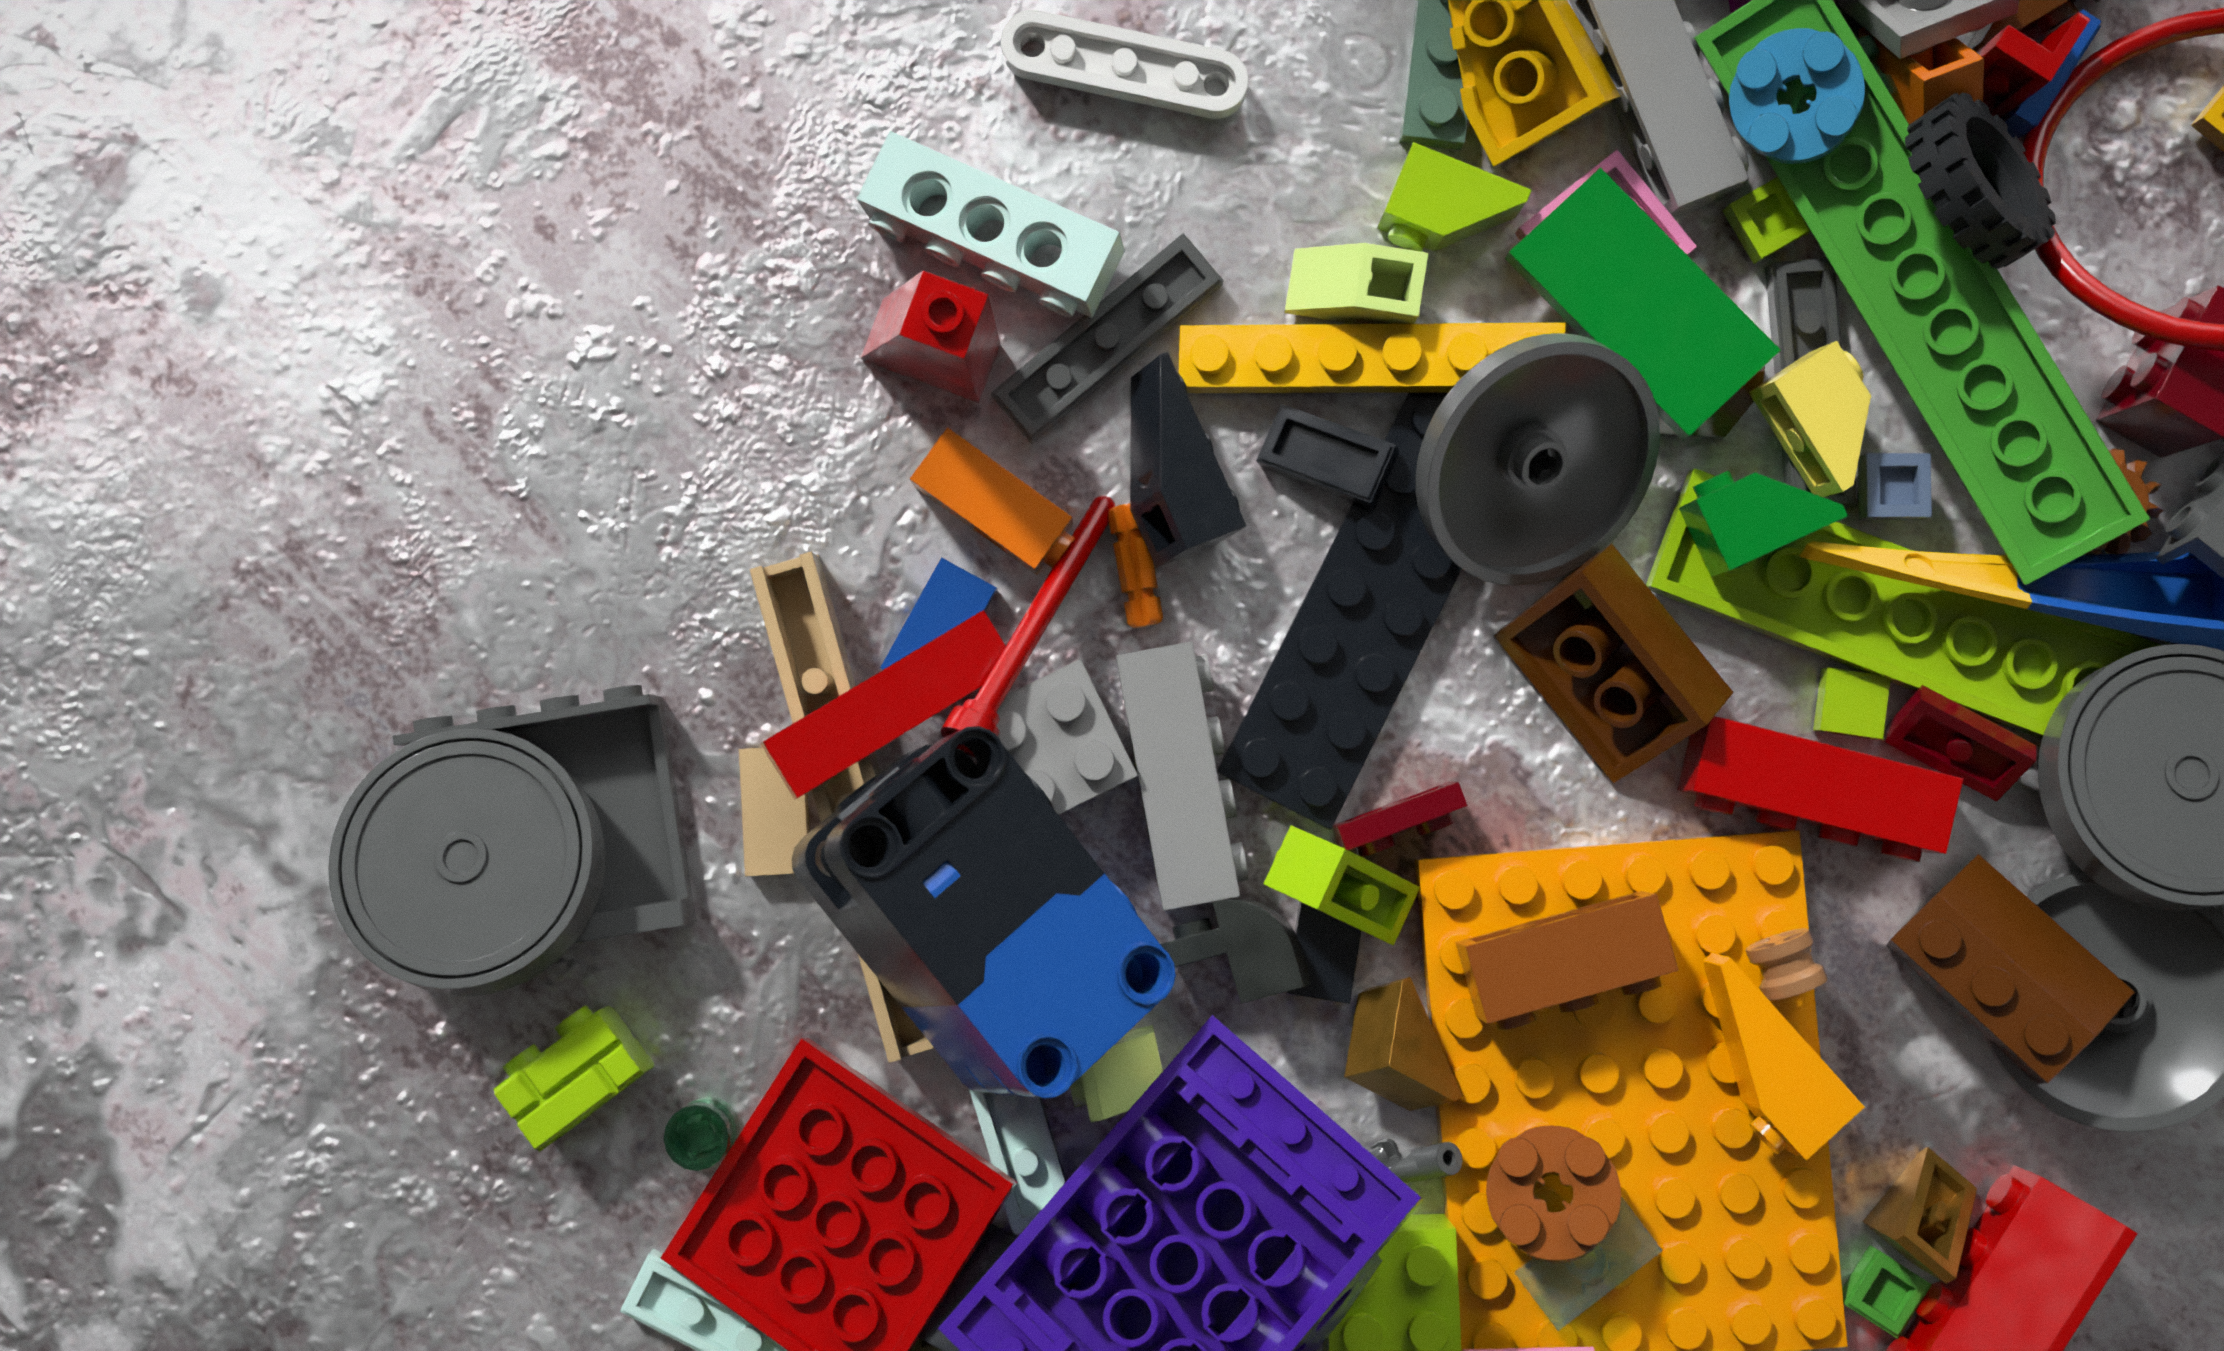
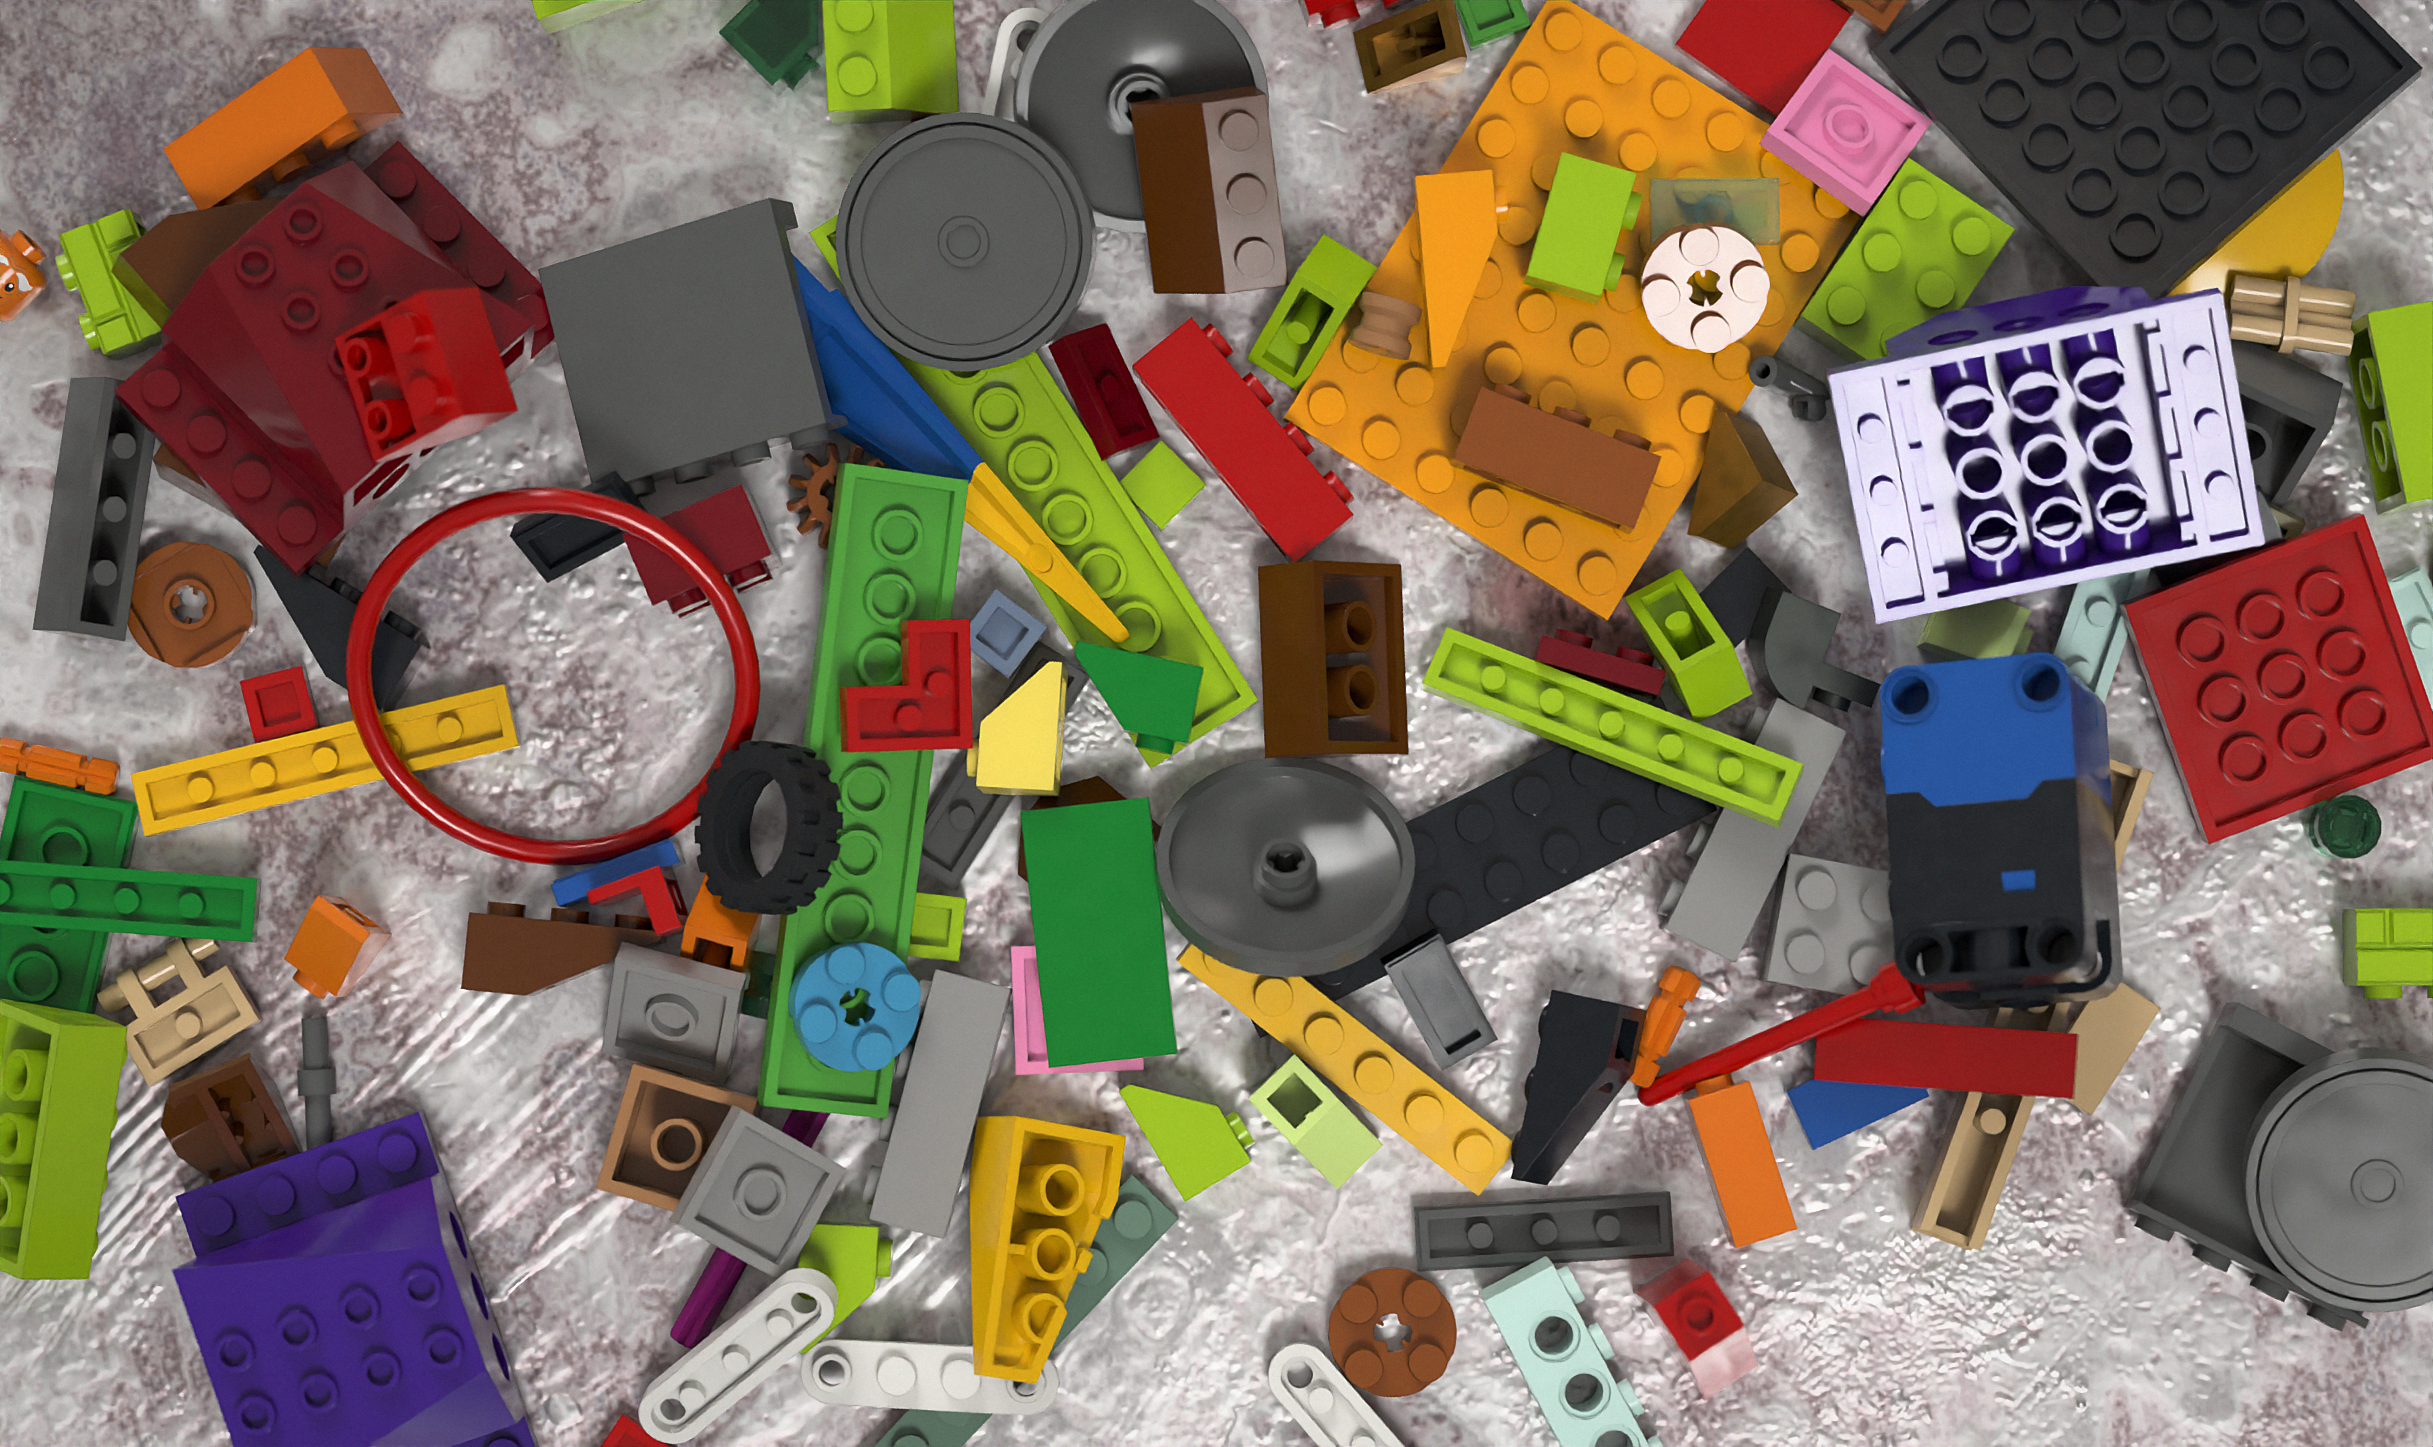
camera: 140 degrees left, 0 degrees up
none -> red plate [840,619,973,753]
none -> lime slope [1246,234,1378,392]
none -> dark orange plate [1328,1267,1457,1397]
none -> lime plate [1422,627,1804,829]
none -> lime brick [1523,152,1643,305]

